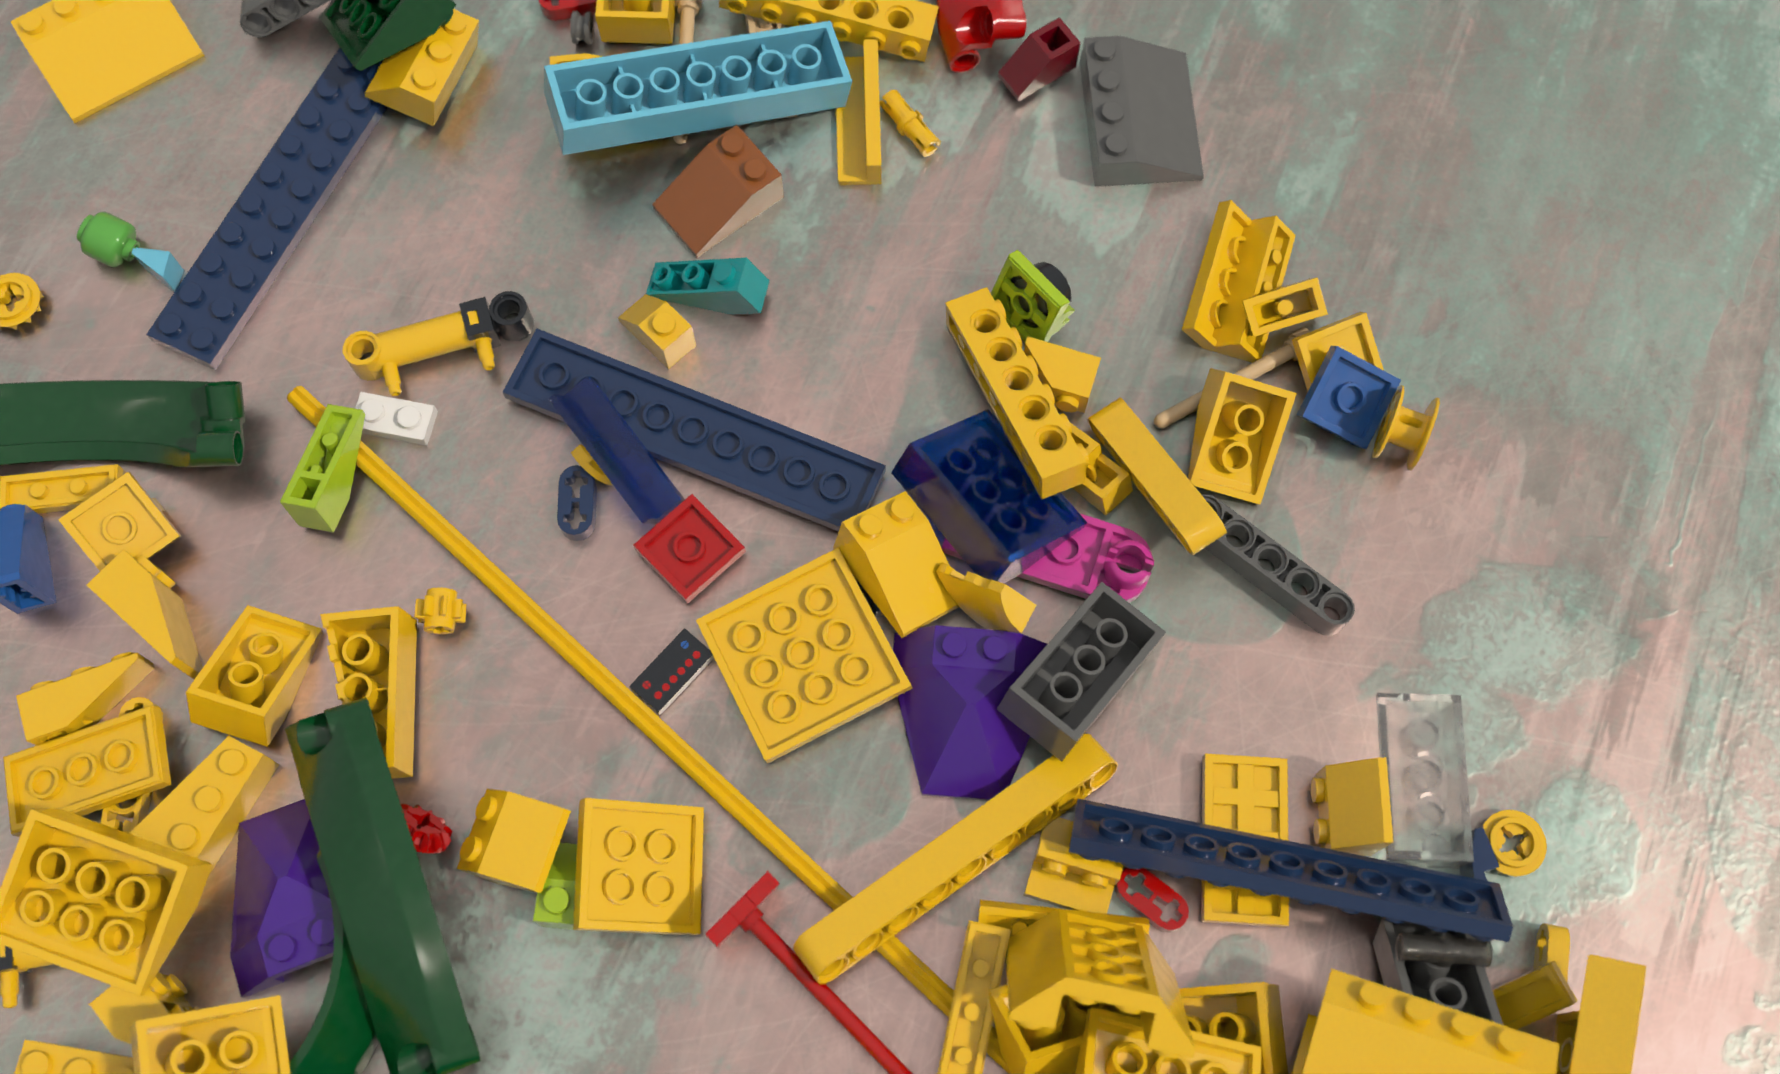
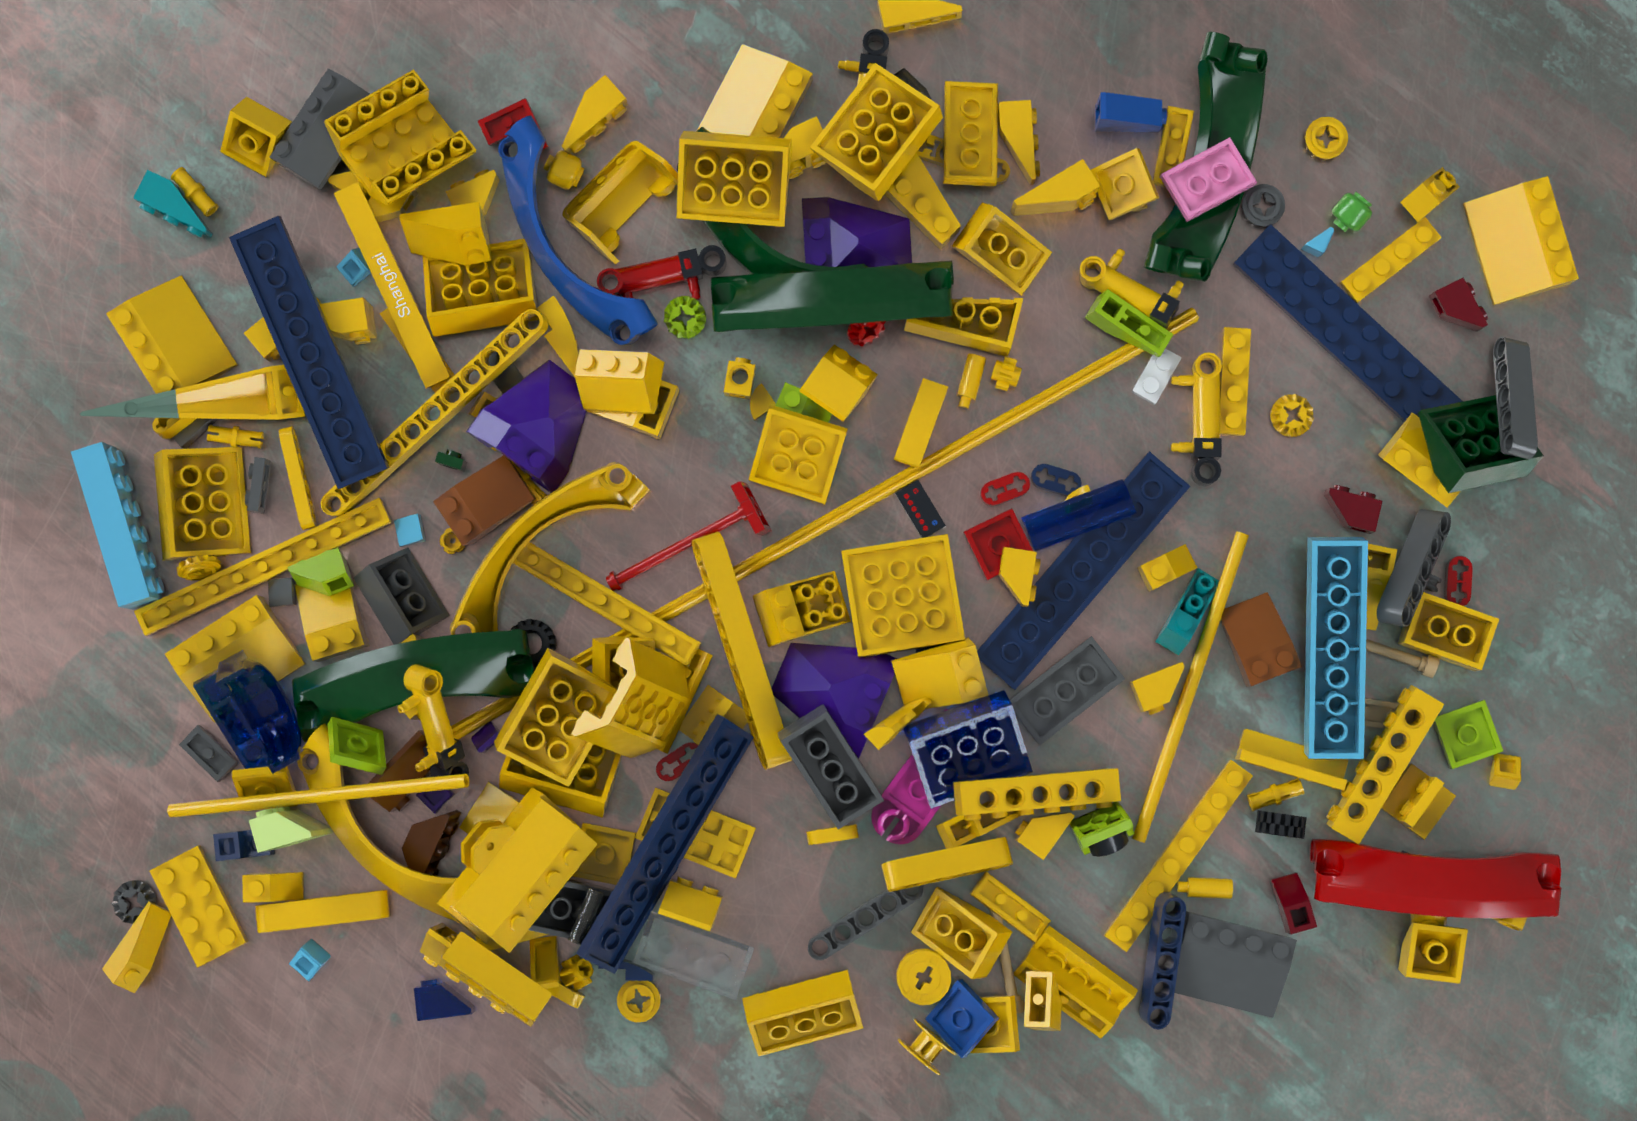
camera: 115 degrees right, 15 degrees up
none -> yellow gear [559,954,594,991]
none -> yellow plate [572,822,636,885]
none -> yellow brick [723,357,756,400]
none -> yellow slope [742,970,863,1057]
none -> yellow tile [750,383,776,421]
none -> yellow slope [752,571,851,647]
none -> yellow beam [806,824,859,845]
none -> yellow slope [894,378,948,469]
none -> yellow piece [896,948,951,1005]
none -> yellow cylinder [957,353,986,409]
none -> yellow tile [970,872,1051,943]
none -> red beam [980,472,1030,506]
none -> yellow slope [999,547,1040,607]
none -> dark grey plate [1006,636,1125,745]
none -> yellow piece [1079,249,1184,329]
none -> yellow plate [1104,760,1253,952]
none -> yellow slope [1129,662,1185,715]
none -> yellow piece [1132,531,1249,843]
none -> dark blue beam [1139,892,1186,1030]
none -> bright pink tile [1160,137,1257,222]
none -> yellow cylinder [1177,877,1233,899]
none -> yellow plate [1220,327,1251,436]
none -> dark grey gear [1242,184,1285,227]
none -> black tyre [1255,810,1307,839]
none -> yellow gear [1270,394,1314,437]
none -> dark red slope [1324,485,1383,534]
none -> yellow plate [1339,217,1442,303]
none -> dark grey beam [1377,509,1451,627]
none -> yellow slope [1400,167,1460,222]
none -> dark red slope [1429,277,1488,331]

